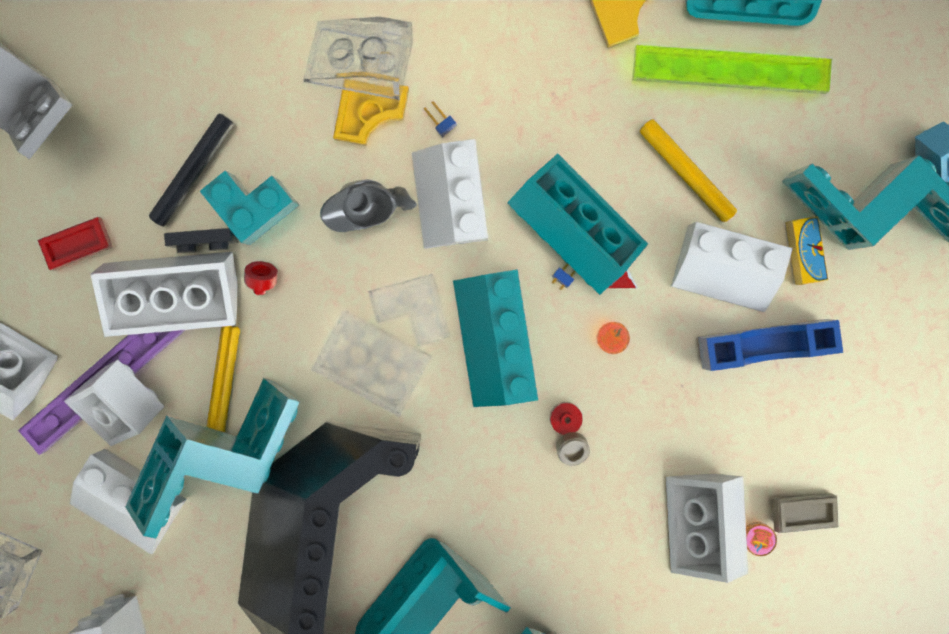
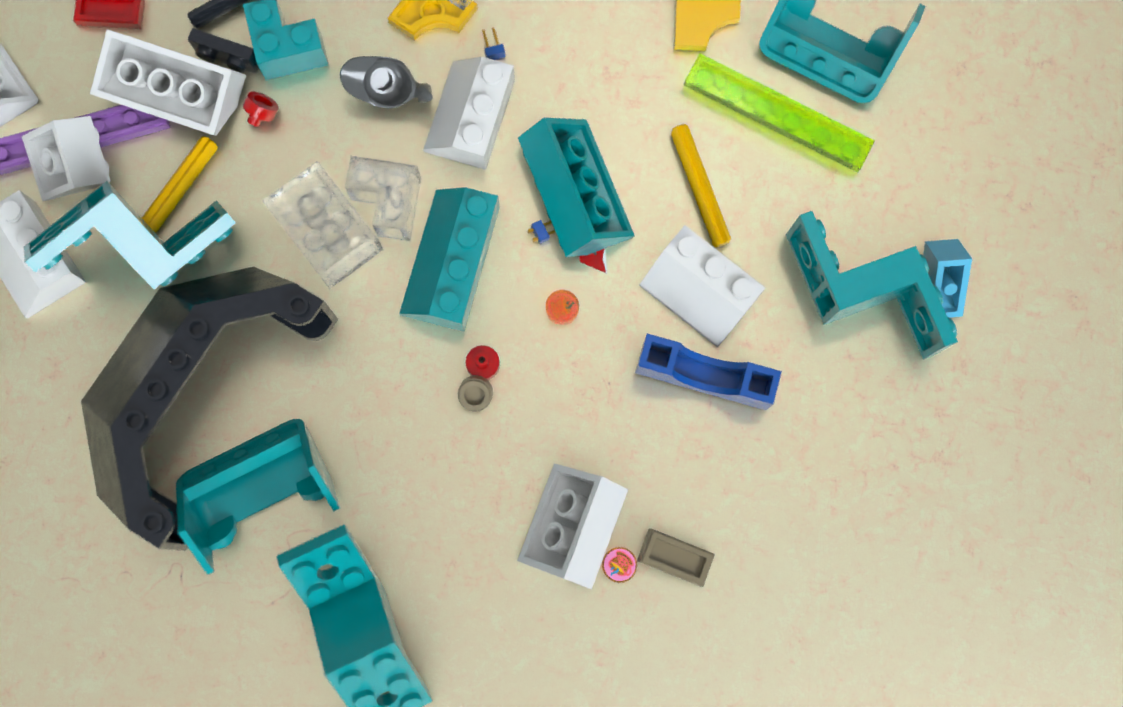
camera: 15 degrees right, 10 degrees down
slope [785,216,828,285] -> none

